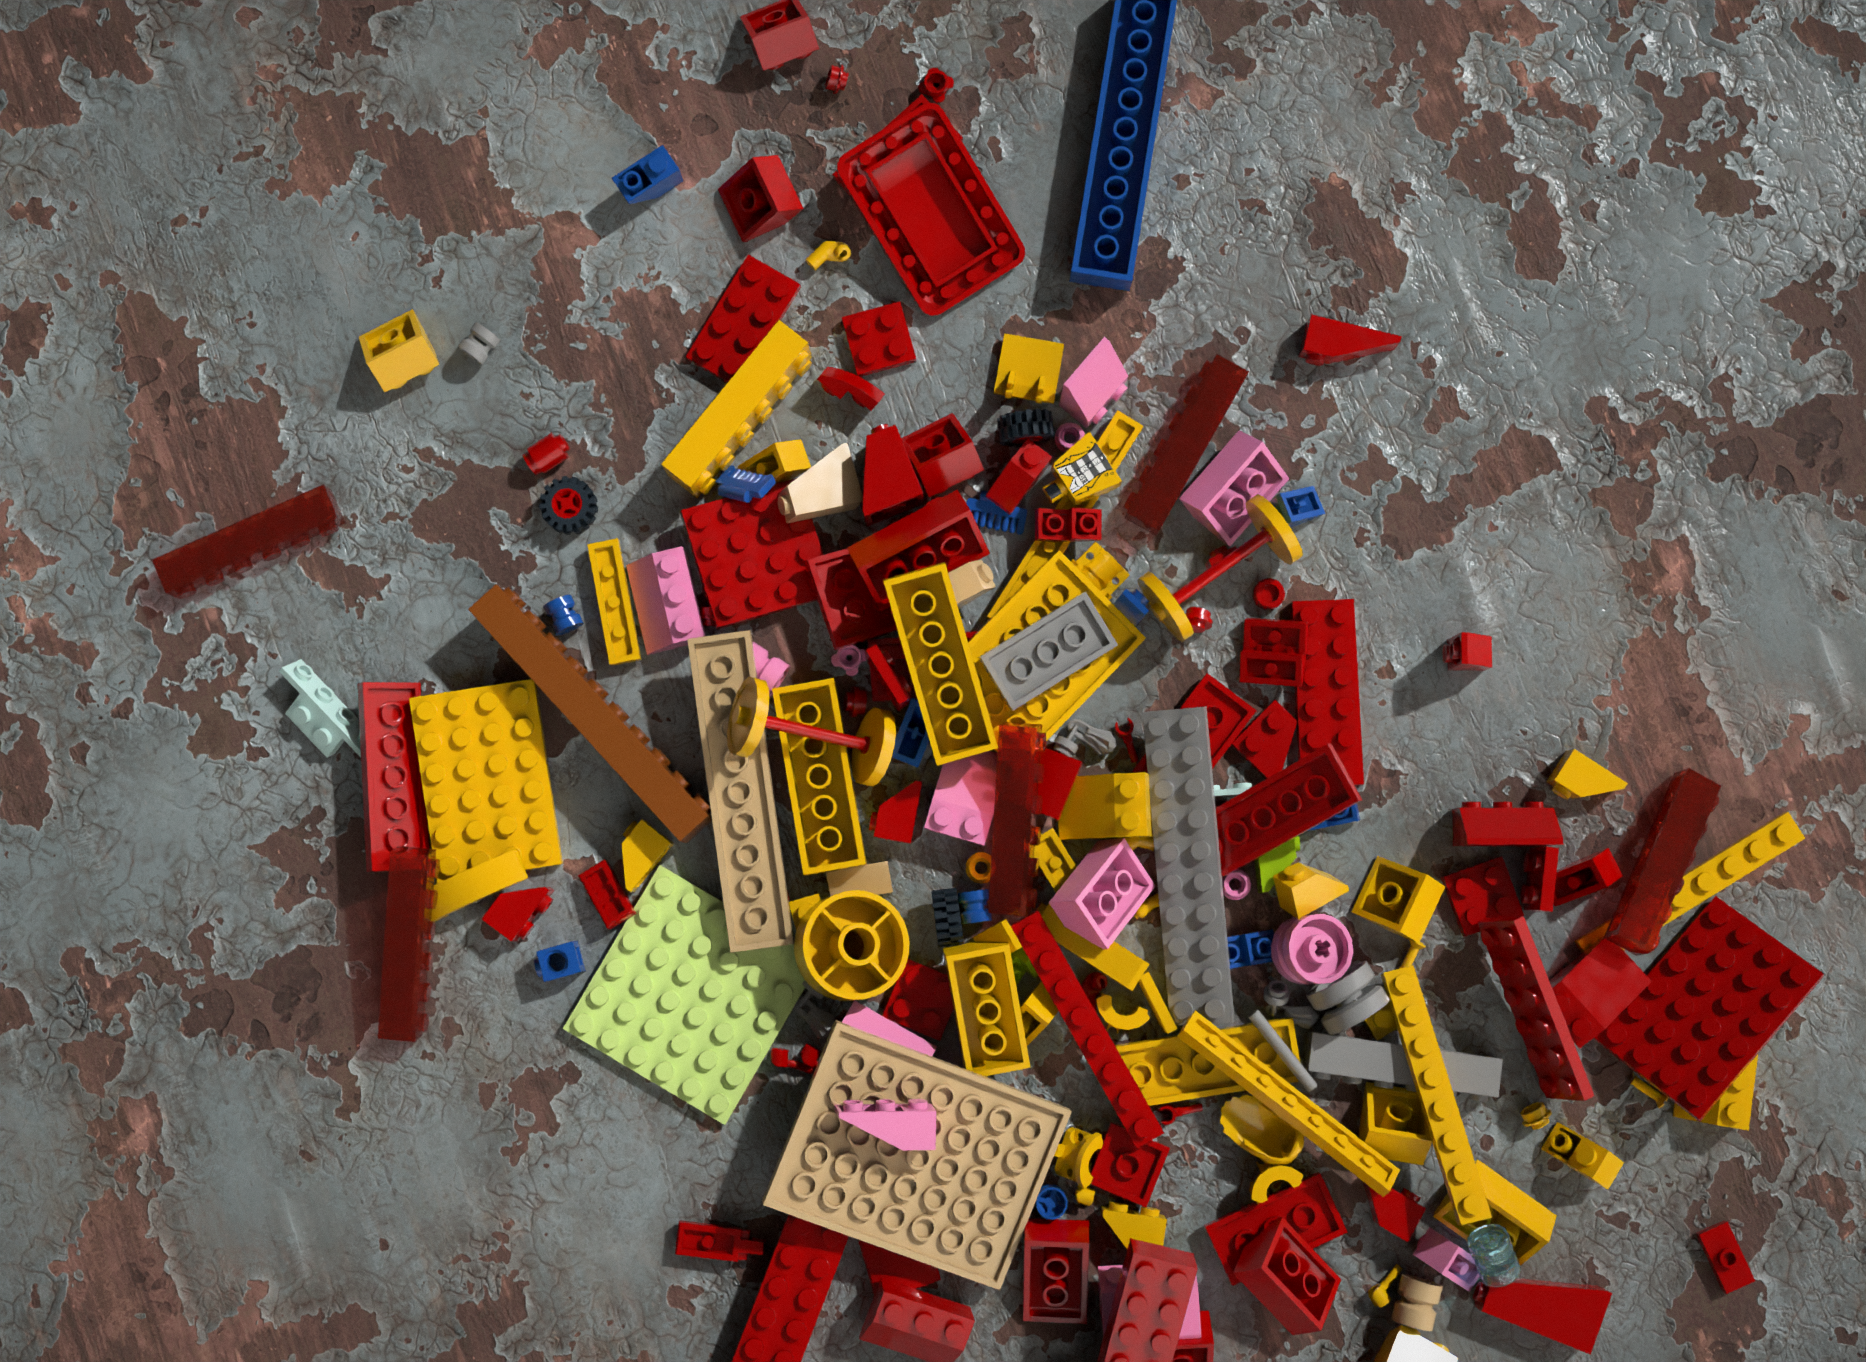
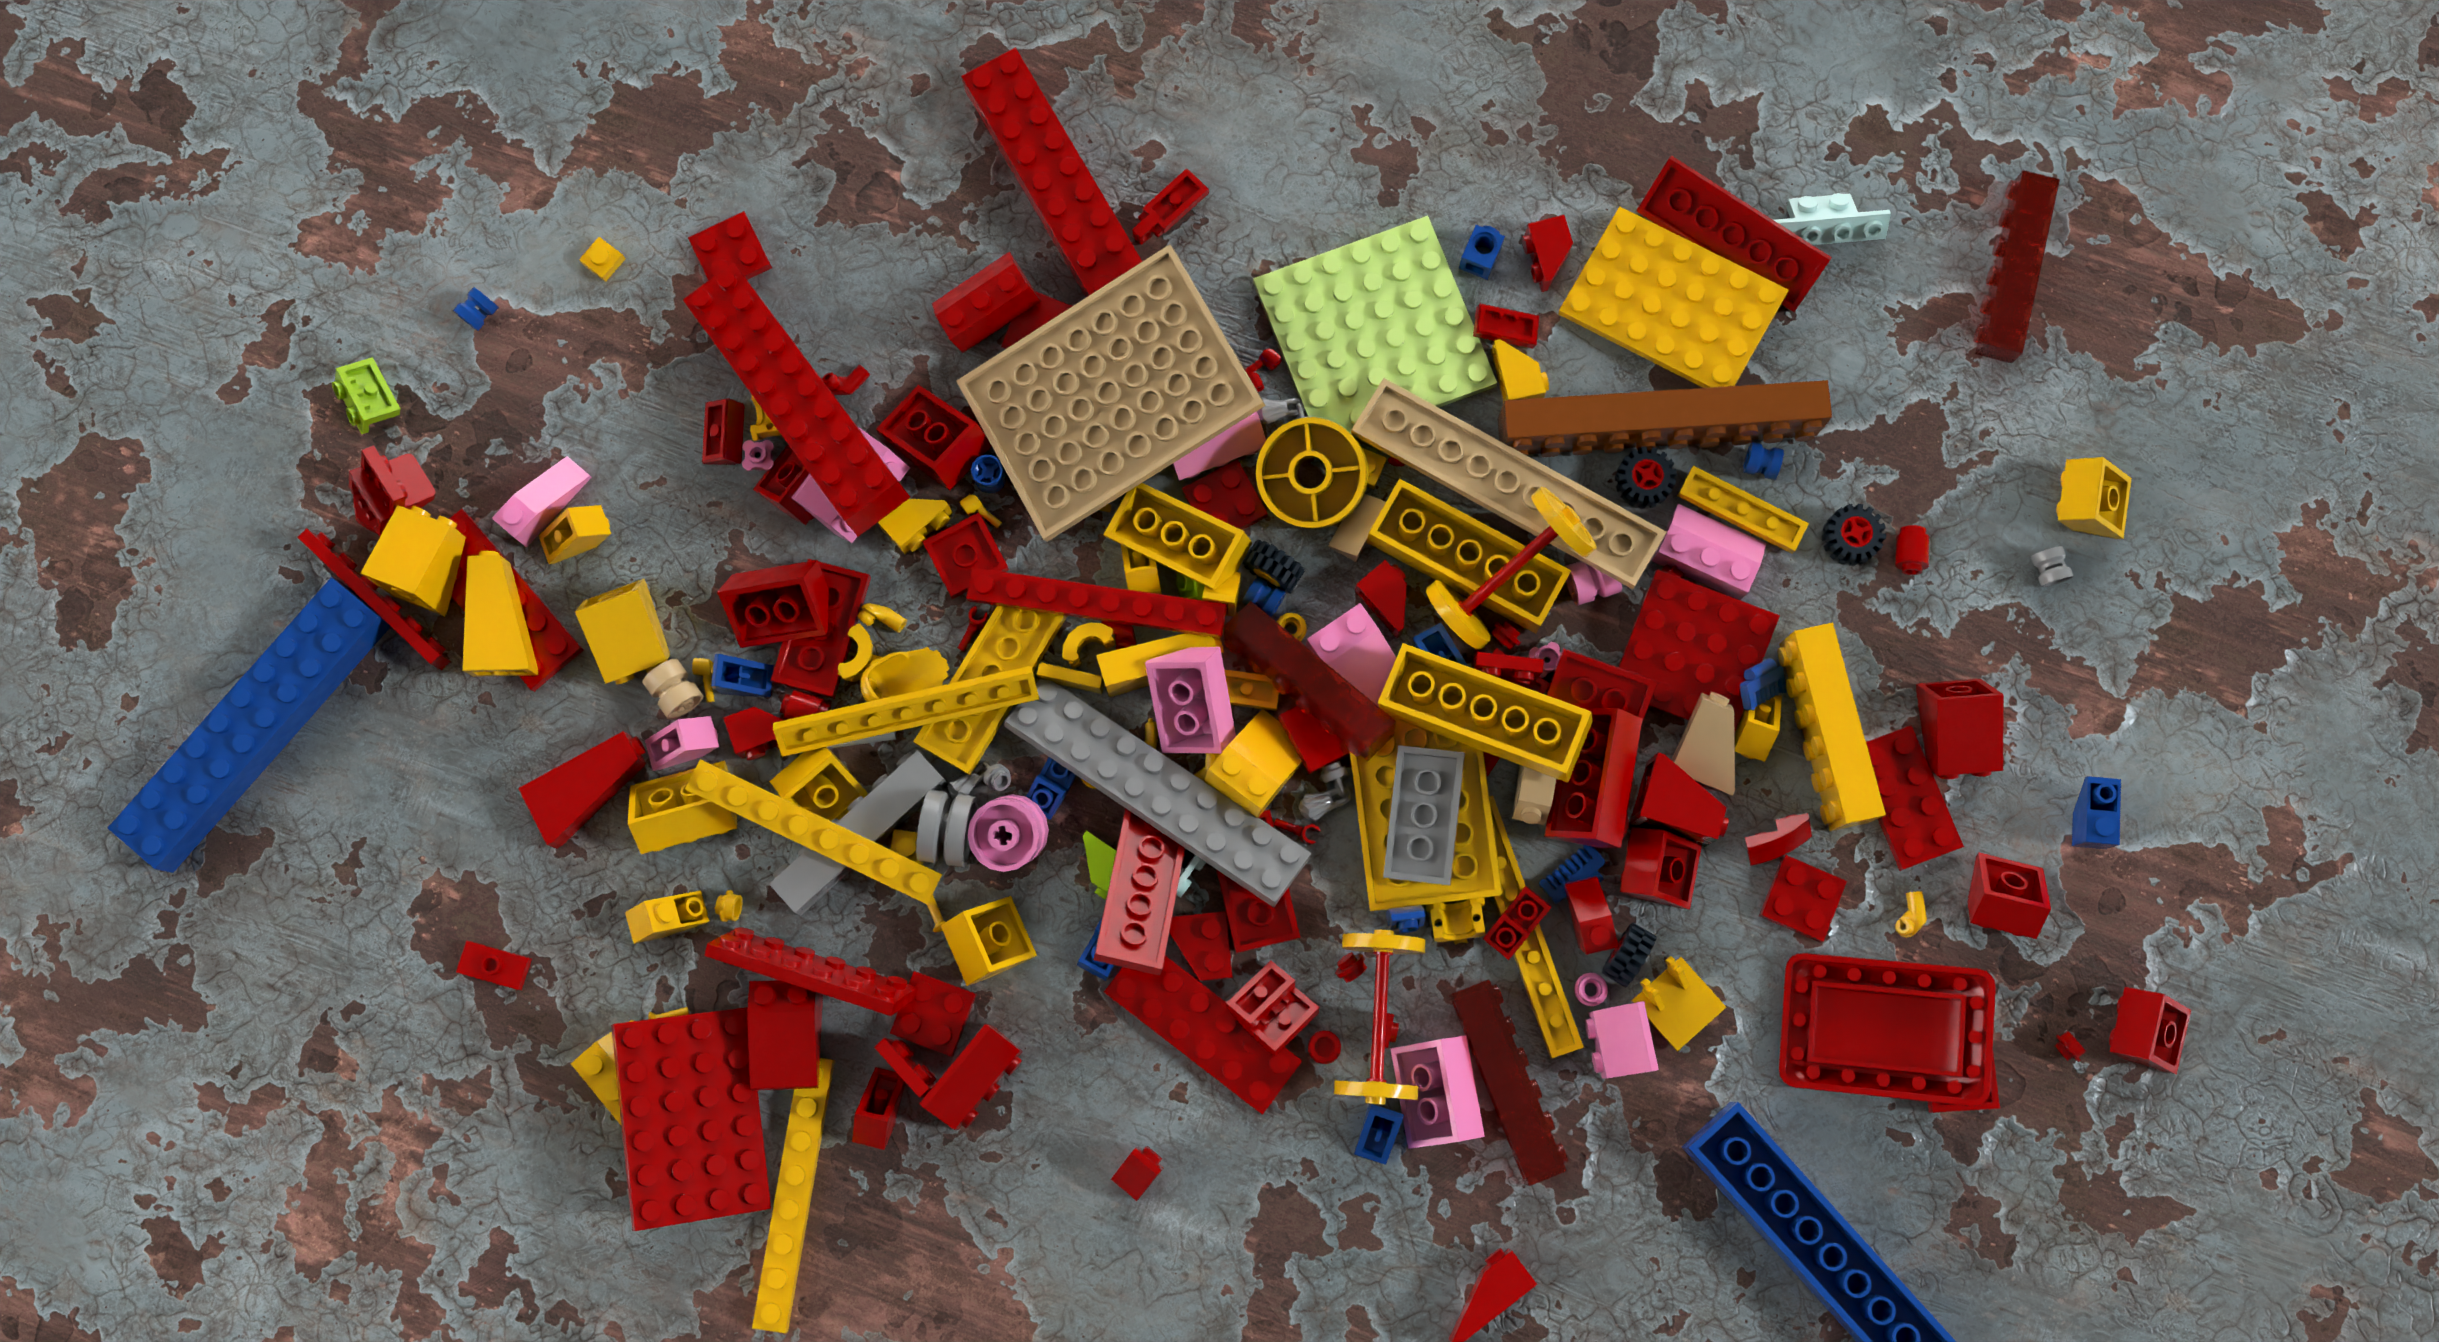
camera: 130 degrees right, 5 degrees down
clear red brick [378,846,440,1042] -> none
yellow slope [408,849,528,928] -> none
bright pink slope [834,1099,936,1151] -> none
red plate [918,68,954,103] -> none
torso [1042,432,1122,506] -> none
yellow piece [1054,1127,1103,1189] -> none
bright pink plate [1222,869,1251,900] -> none
light grey bar [1248,1009,1318,1092] -> none
yellow slope [1273,862,1349,919] -> none
clear light blue wheel [1467,1224,1521,1287] -> none
yellow slope [1546,749,1628,800] -> none
clear red brick [1604,768,1721,956] -> none
none -> blue slope [711,654,774,697]
none -> red brick [780,690,831,720]
none -> yellow arm [857,603,907,633]
none -> black wheel [1615,447,1677,509]
none -> red slope [1916,679,2004,779]

